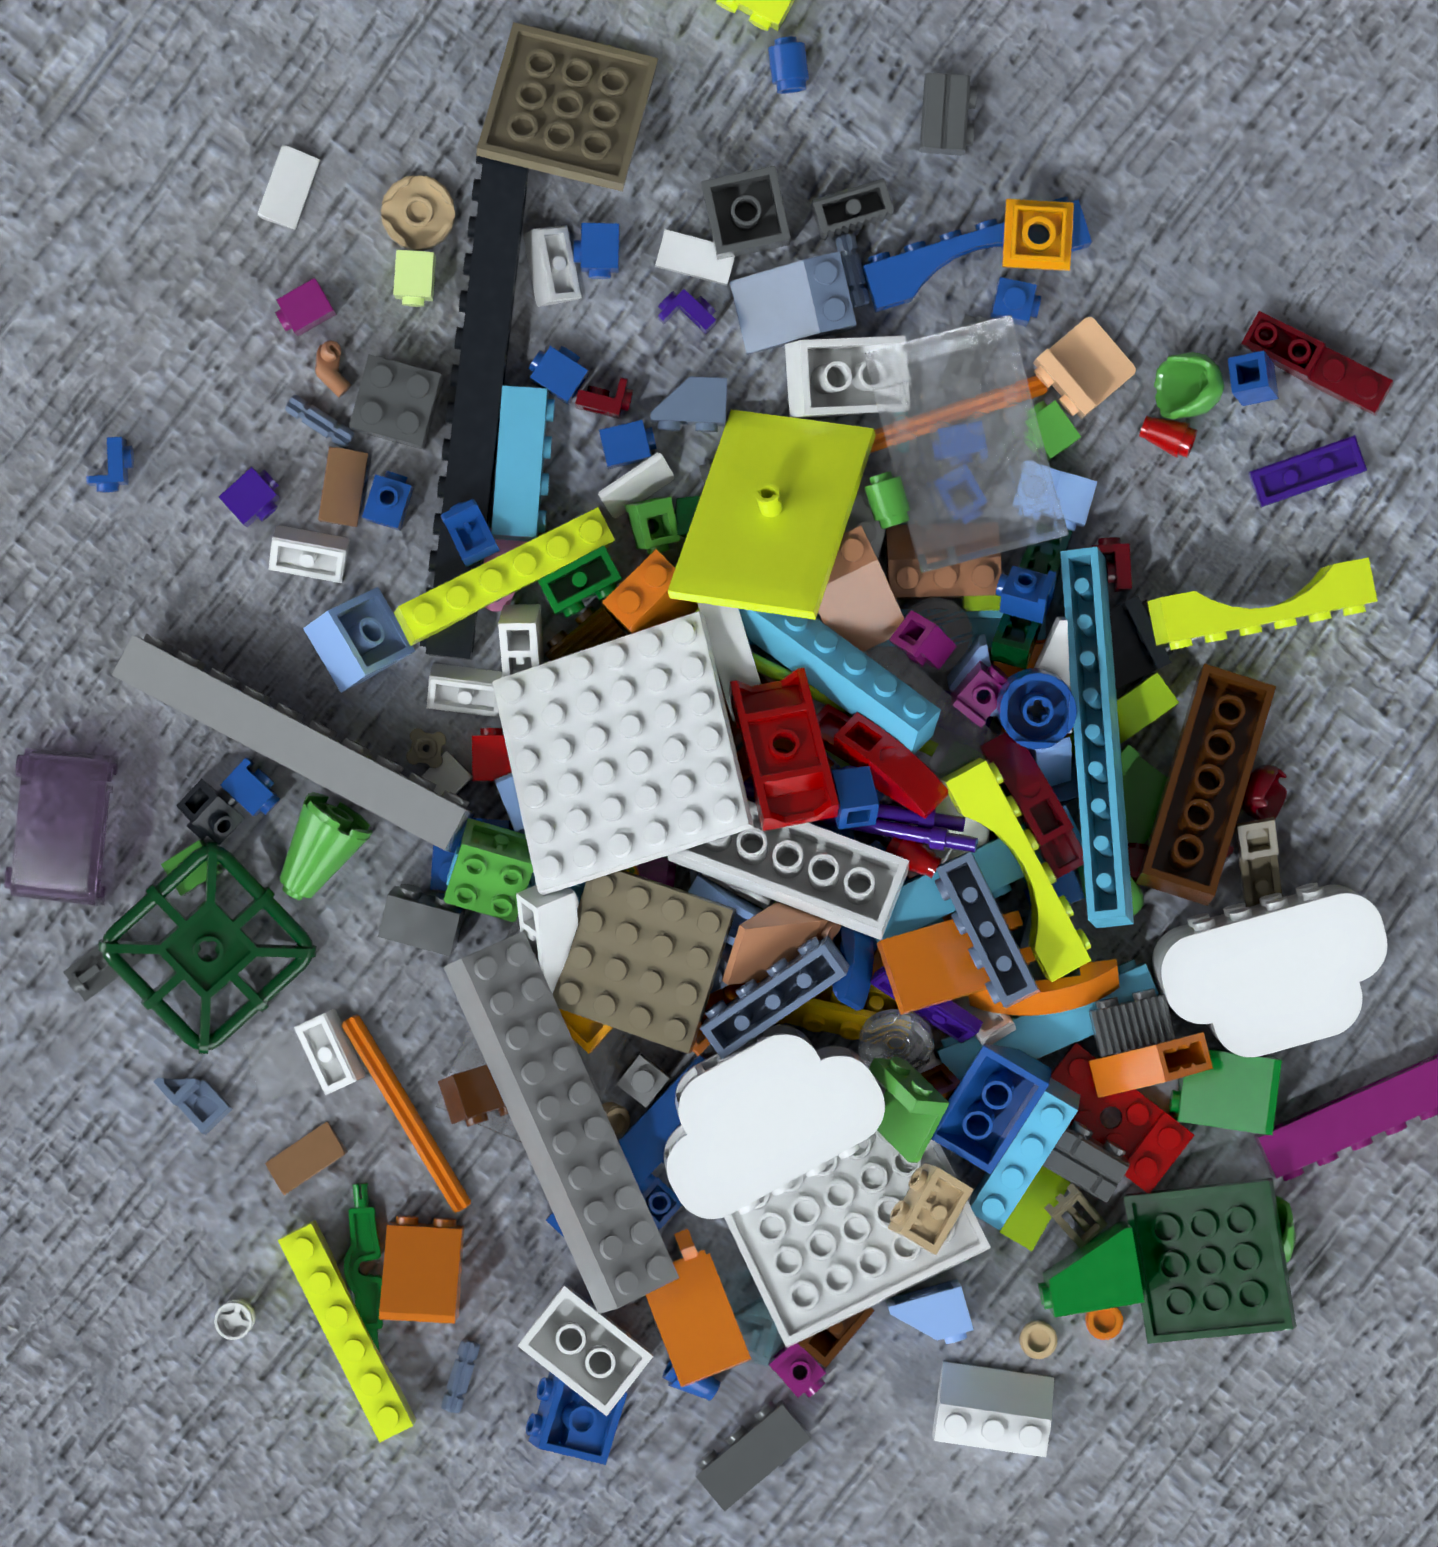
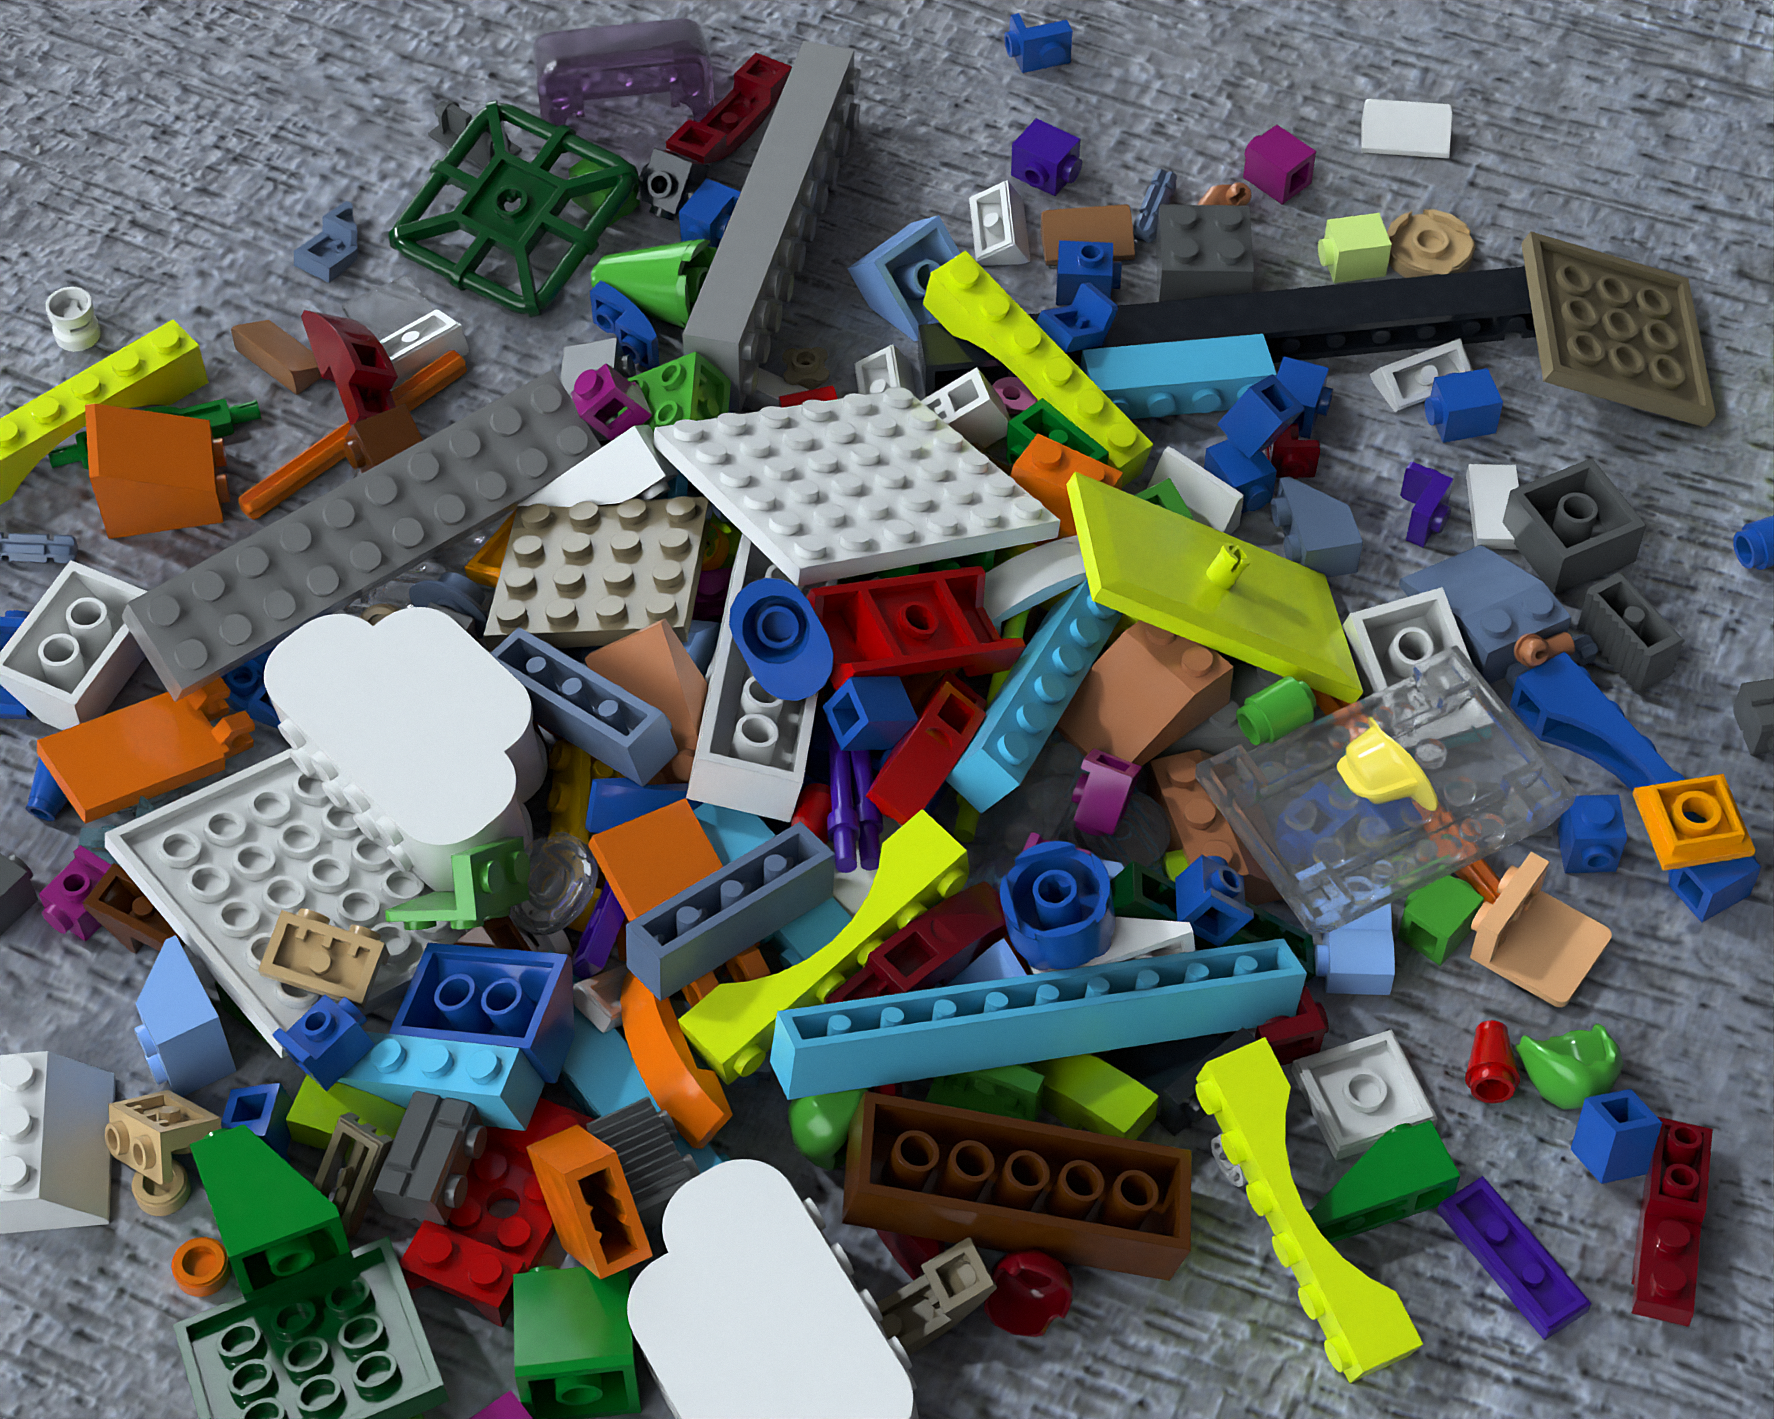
camera: 75 degrees right, 35 degrees down
none -> tan bracket [105,1090,221,1185]
none -> blue brick [221,1083,294,1165]
none -> blue brick [272,994,375,1091]
none -> dark red slope [301,310,398,426]
none -> sand blue piece [409,572,488,639]
none -> magenta brick [570,363,652,441]
none -> blue slope [590,281,660,370]
none -> dark red slope [666,52,792,164]
none -> blue piece [729,578,834,701]
none -> blue brick [1217,374,1305,459]
none -> white tile [1291,1029,1438,1161]
none -> green slope [1308,1120,1460,1244]
none -> light yellow piece [1337,717,1439,811]
none -> nougat arm [1514,632,1575,669]

